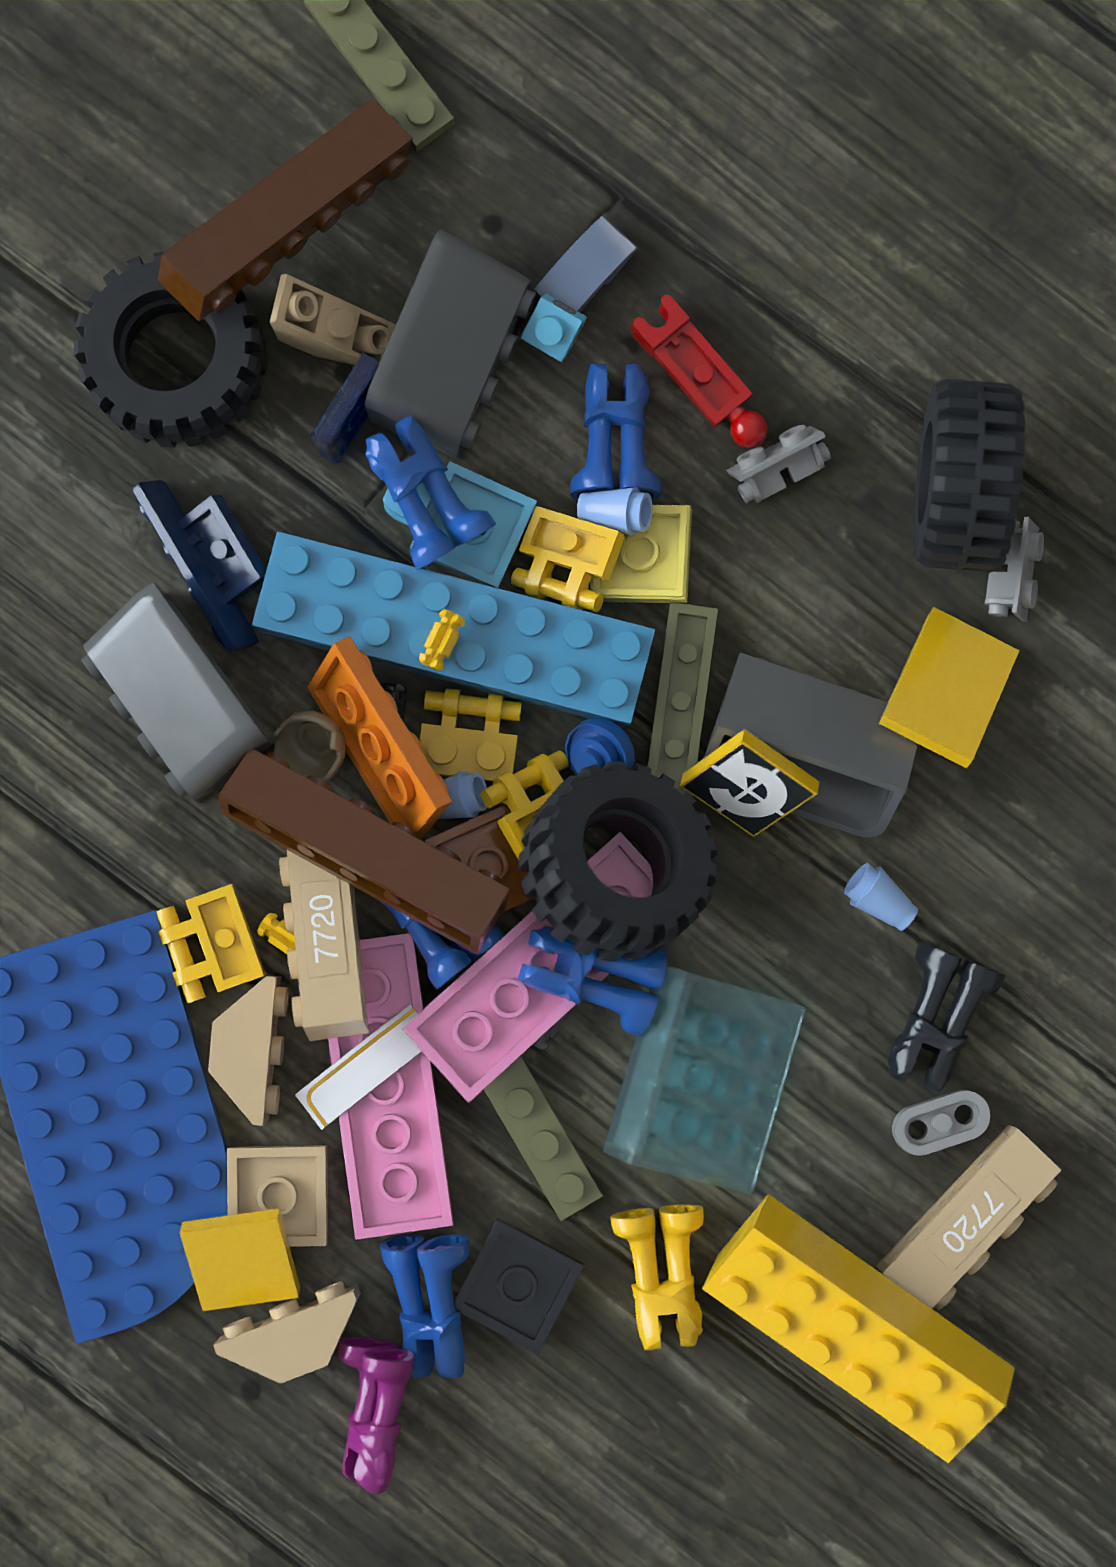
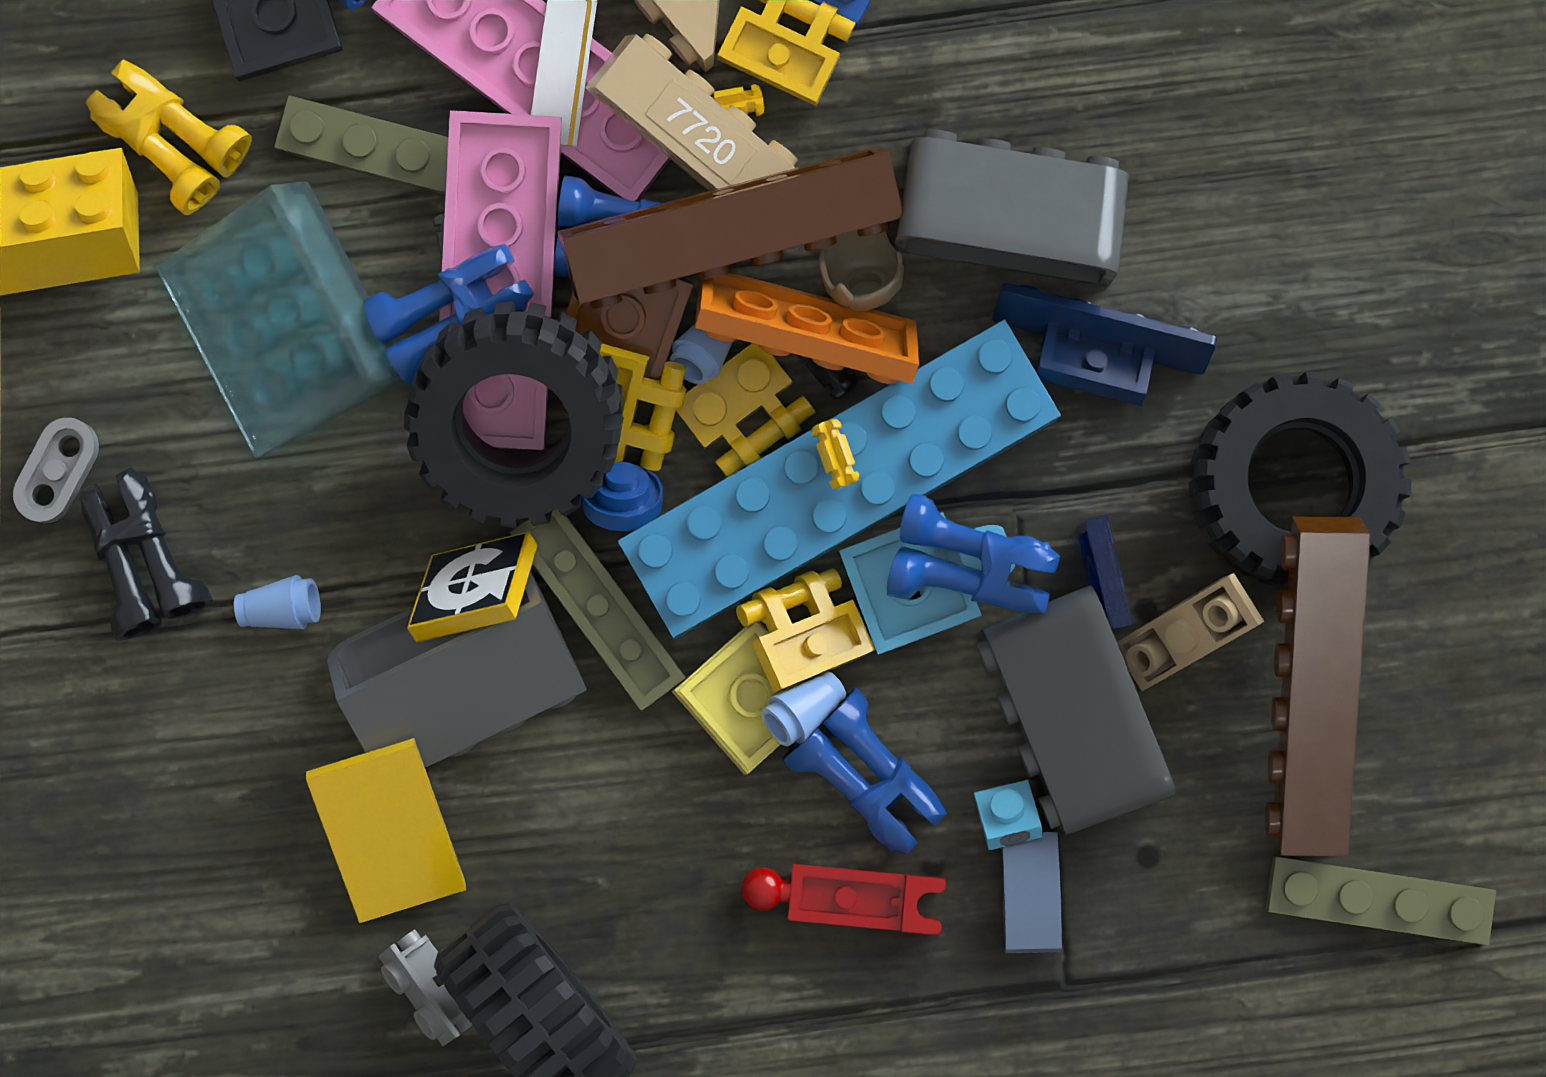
camera: 135 degrees right, 0 degrees up
light grey hinge [727,425,831,503] -> none

